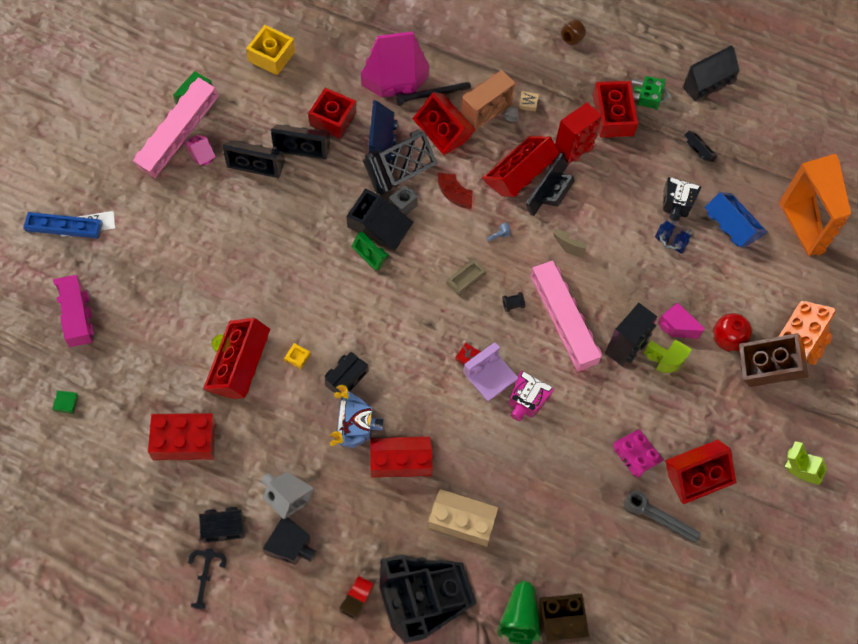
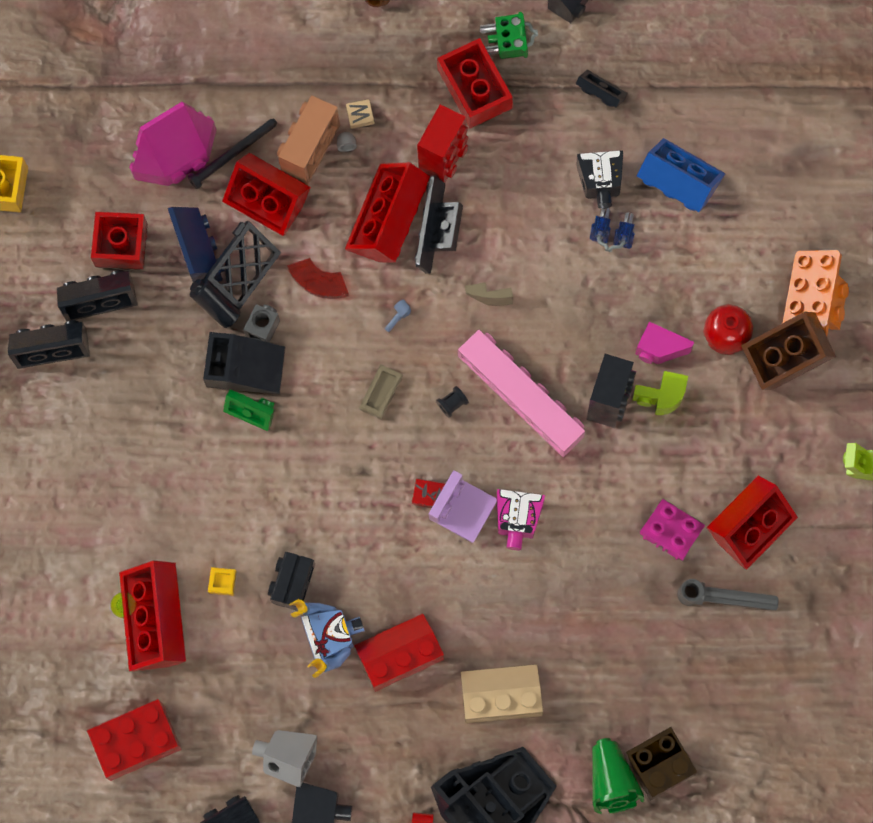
camera: 15 degrees left, 10 degrees up
orange windscreen [779,154,851,256] -> none

